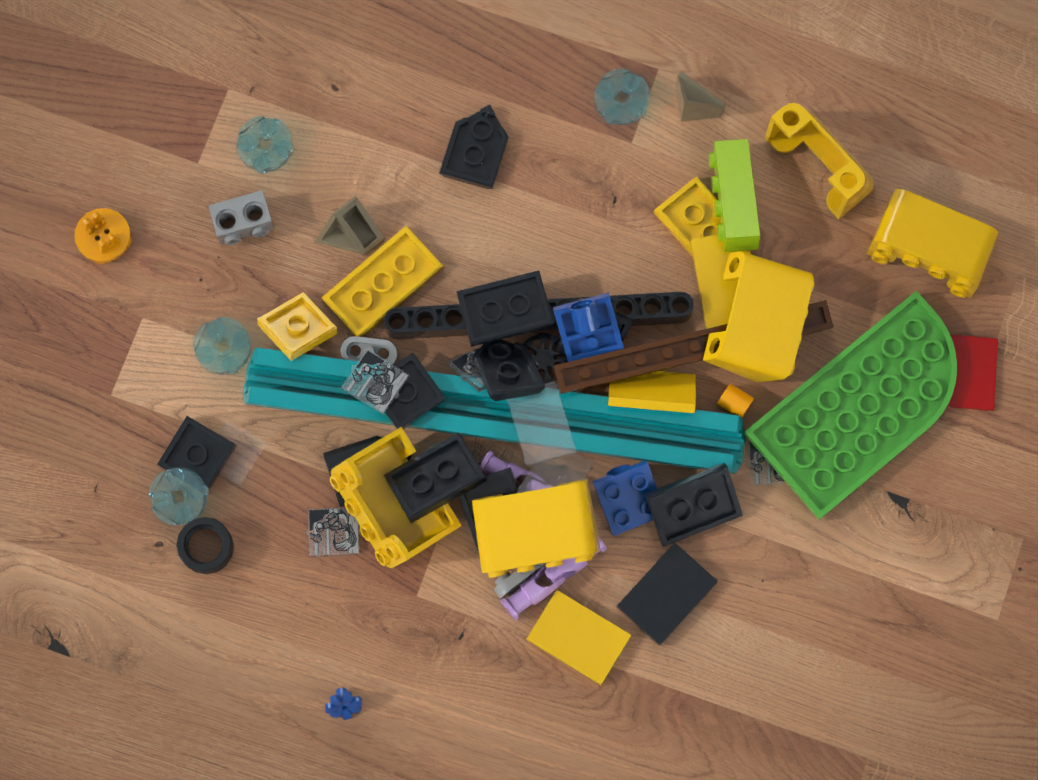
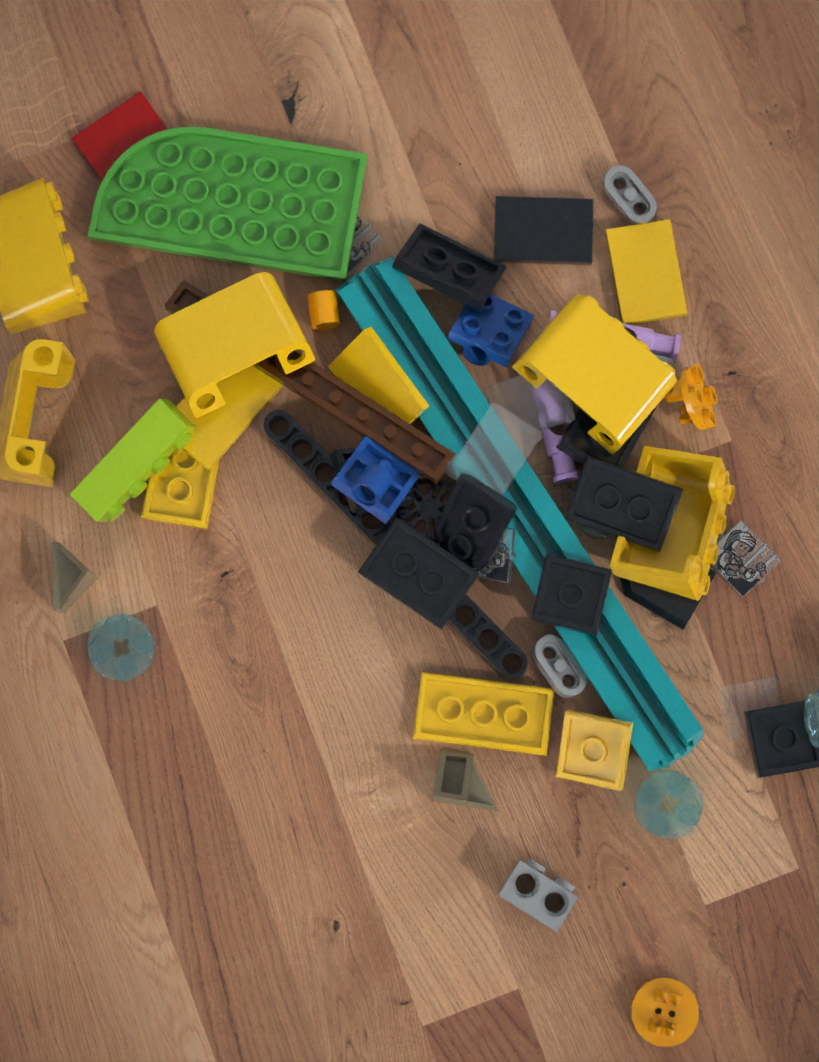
camera: 130 degrees left, 5 degrees up
clear light blue plate [237,116,293,174] -> none
piece [341,349,410,416] -> none
black tile [439,104,509,189] -> none
none -> light grey plate [603,165,657,225]
none -> light orange plate [664,363,718,431]

